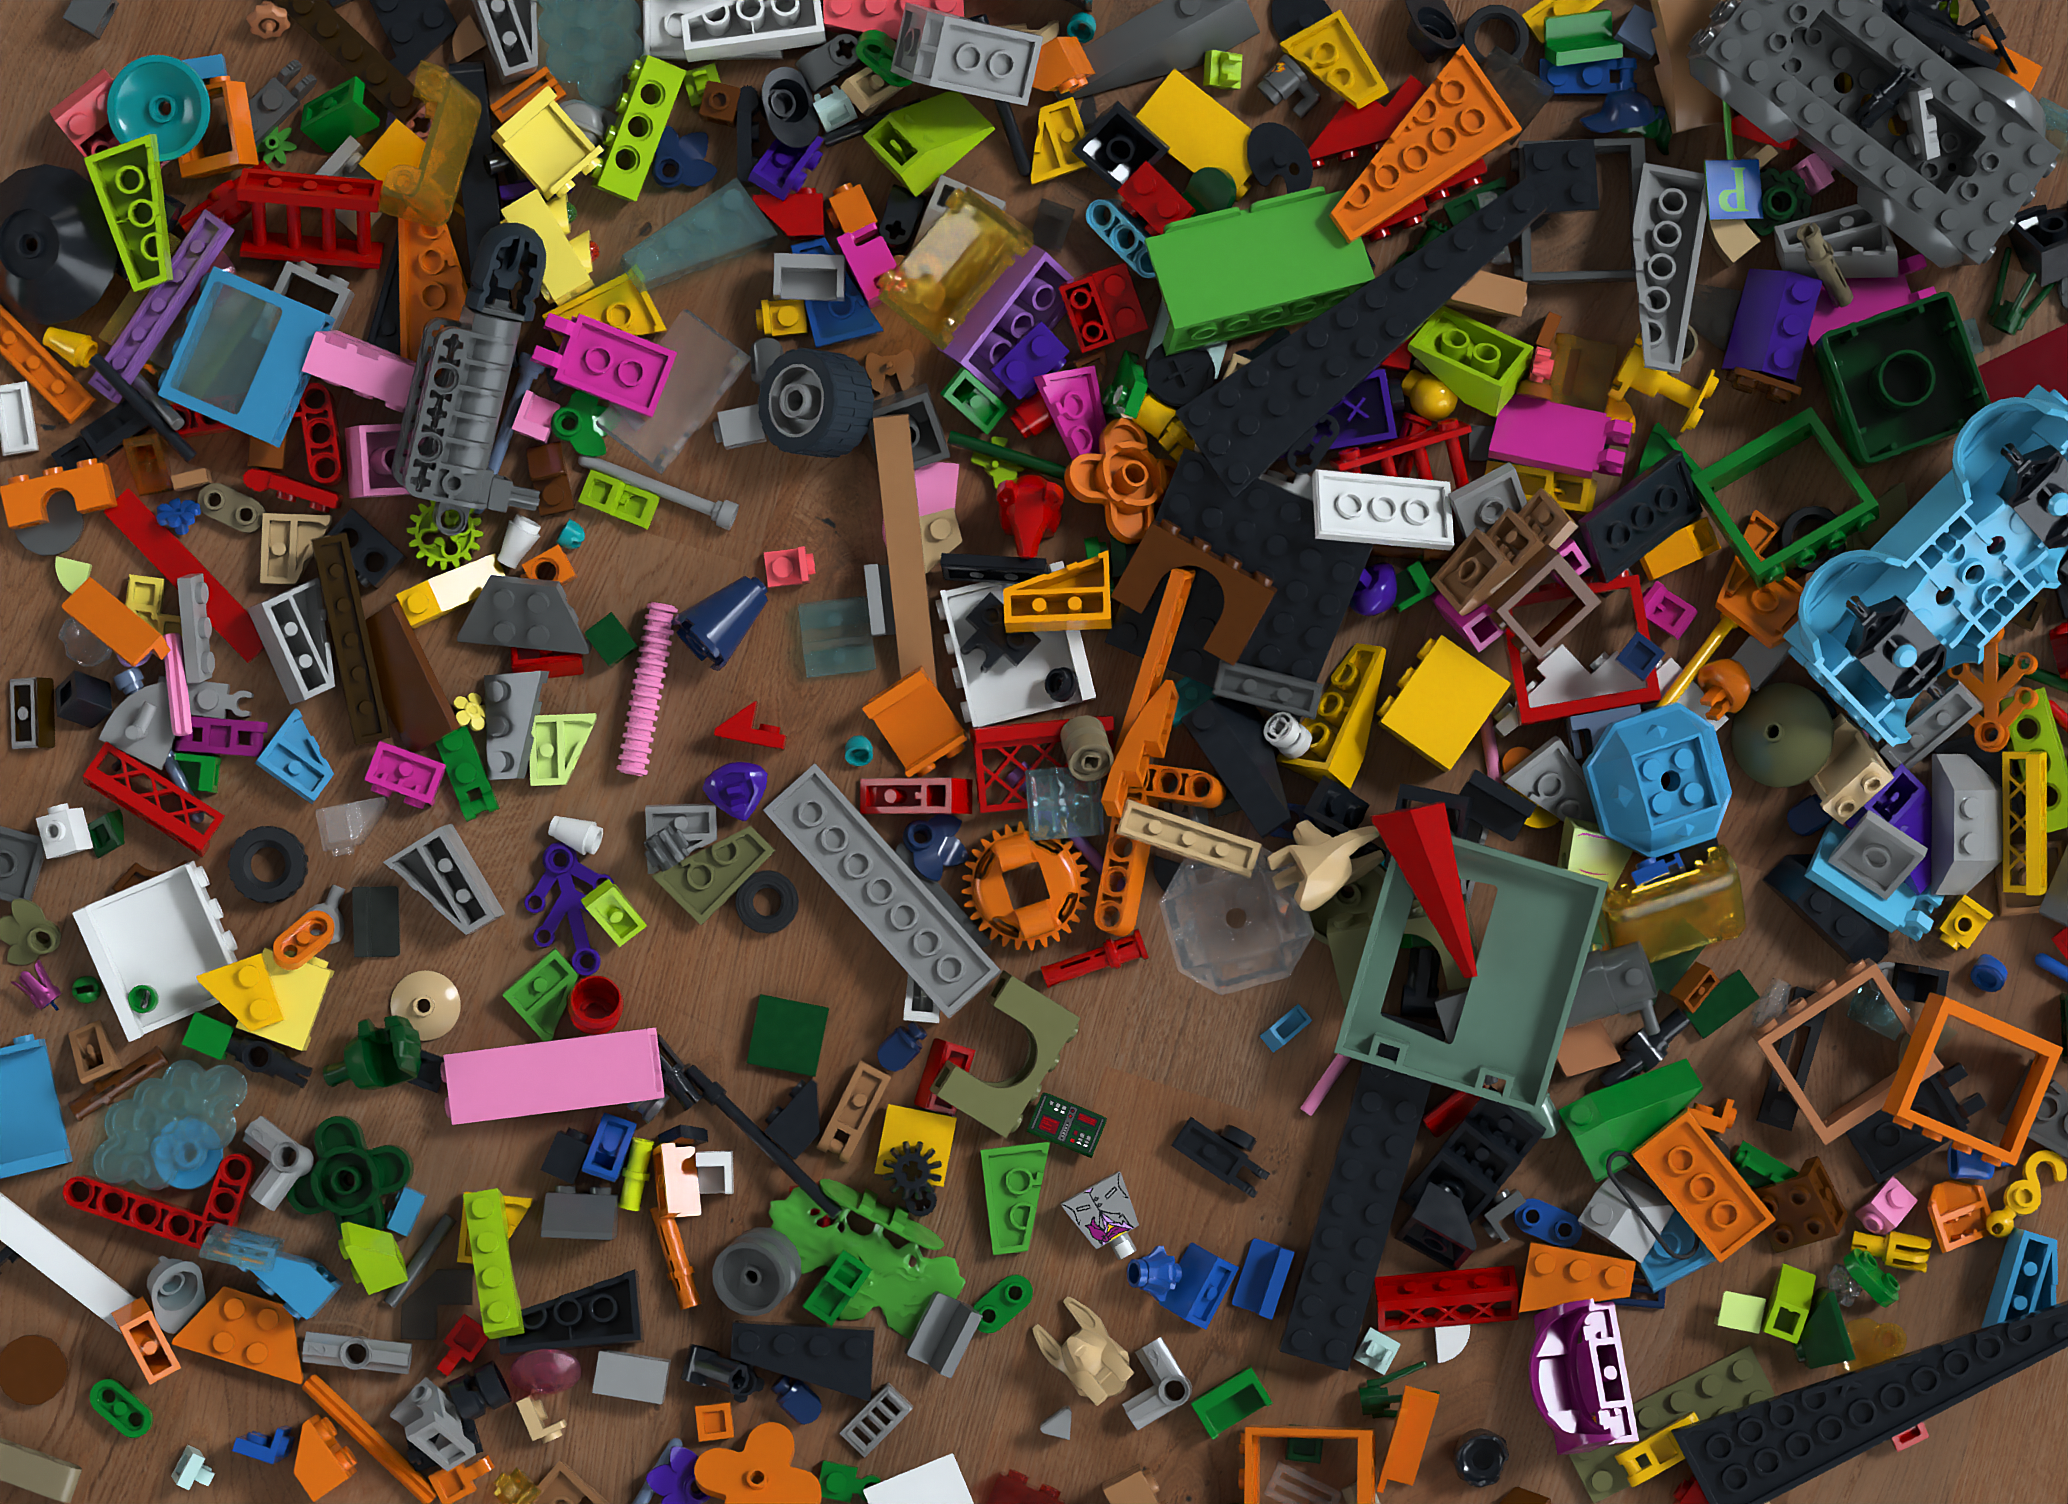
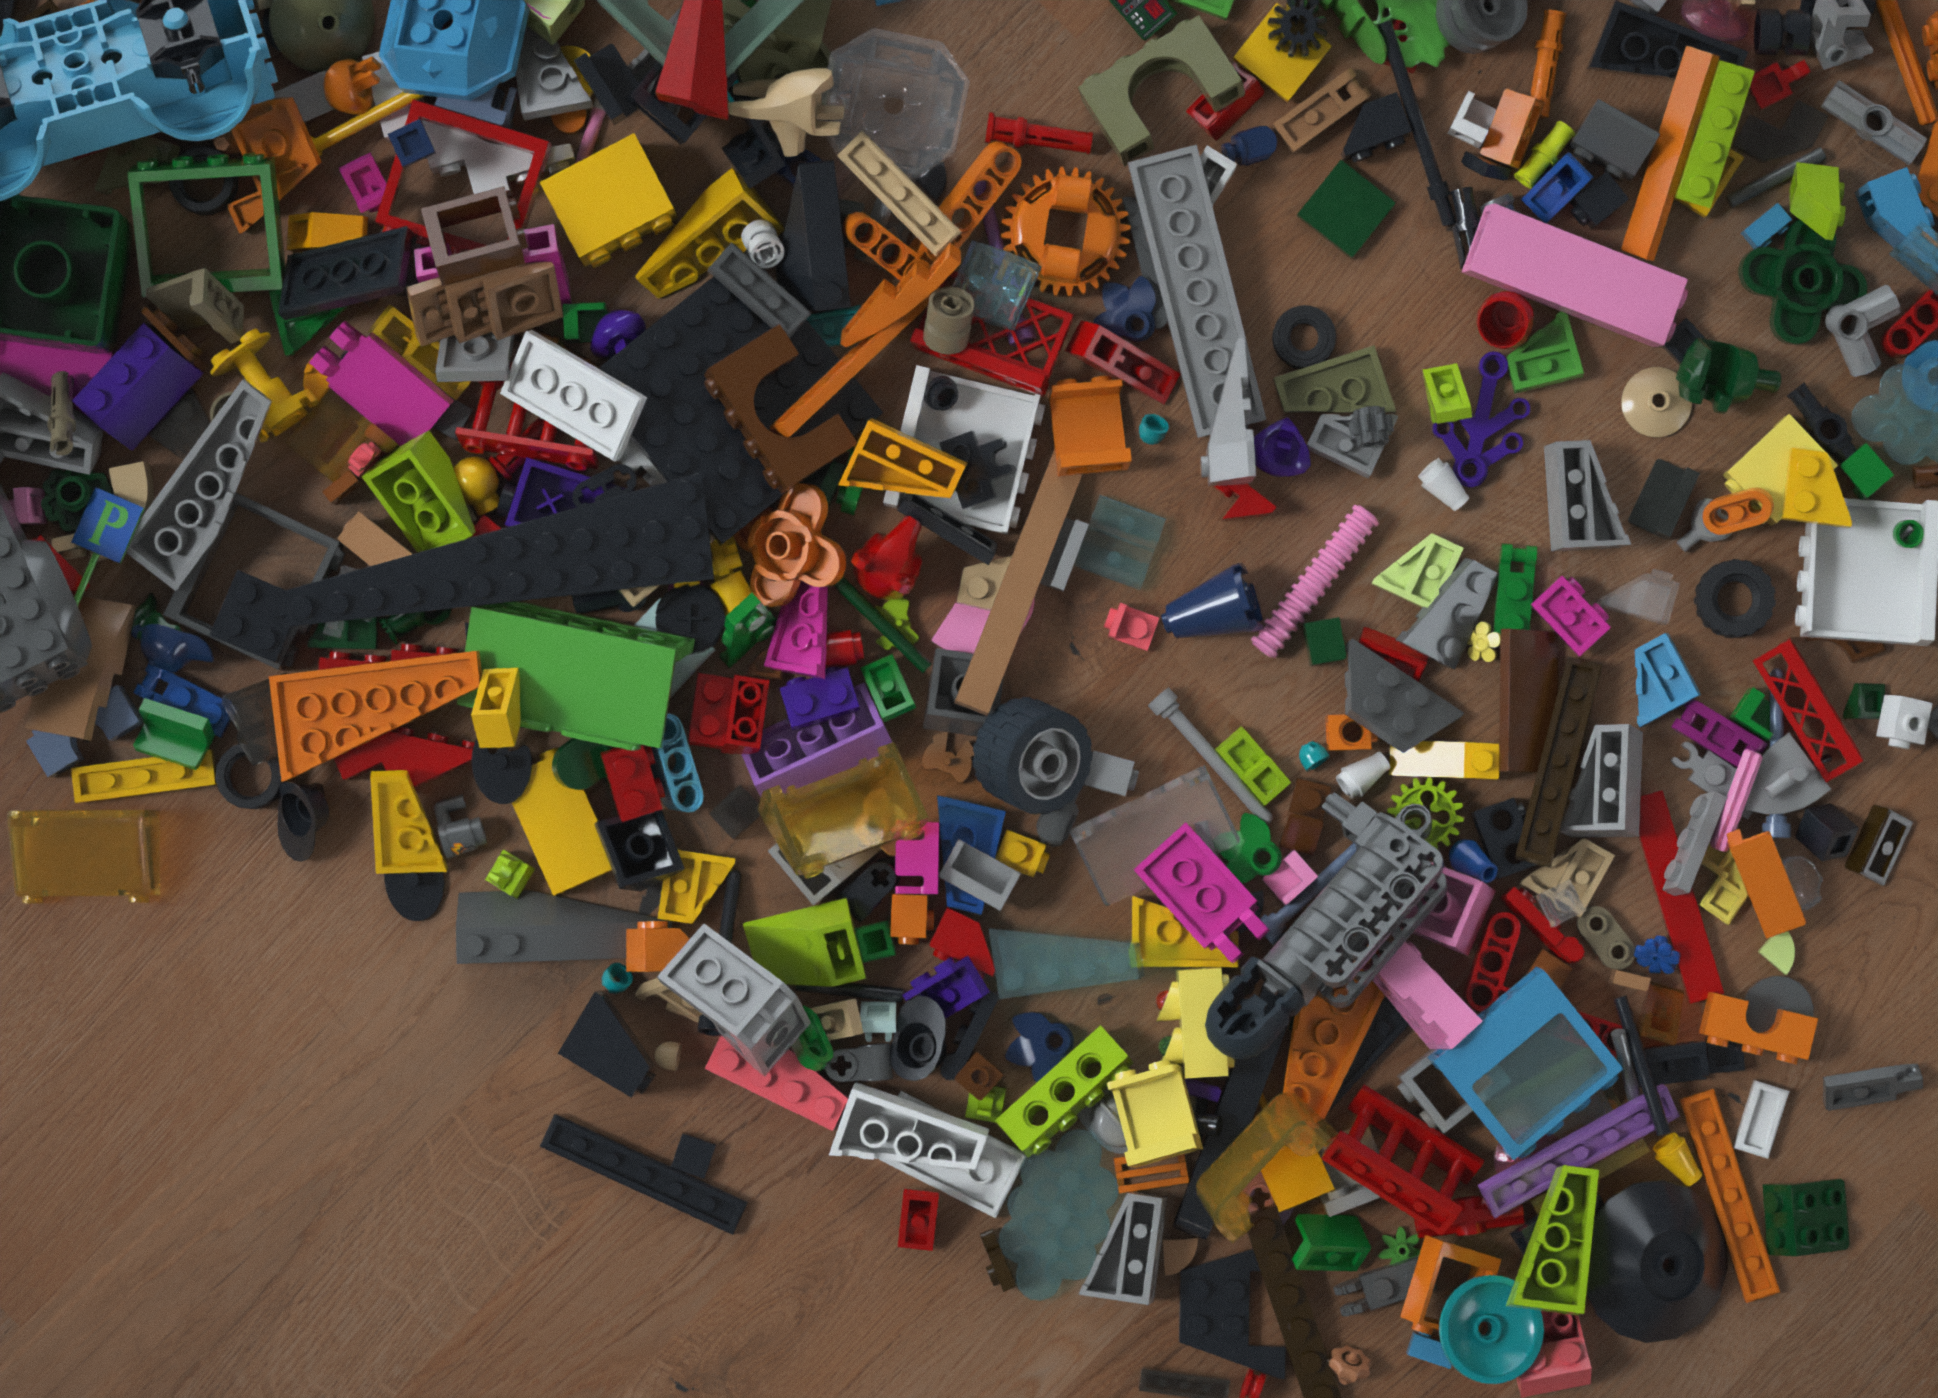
camera: 150 degrees left, 0 degrees up
none -> dark tan bracket [146,268,244,344]
none -> yellow slope [471,668,521,748]
none -> green slope [855,920,896,963]
none -> light grey wedge [1200,338,1256,486]
none -> blue cone [1449,839,1498,883]
none -> clear plate [1536,879,1586,928]
none -> orange tile [1621,46,1720,261]

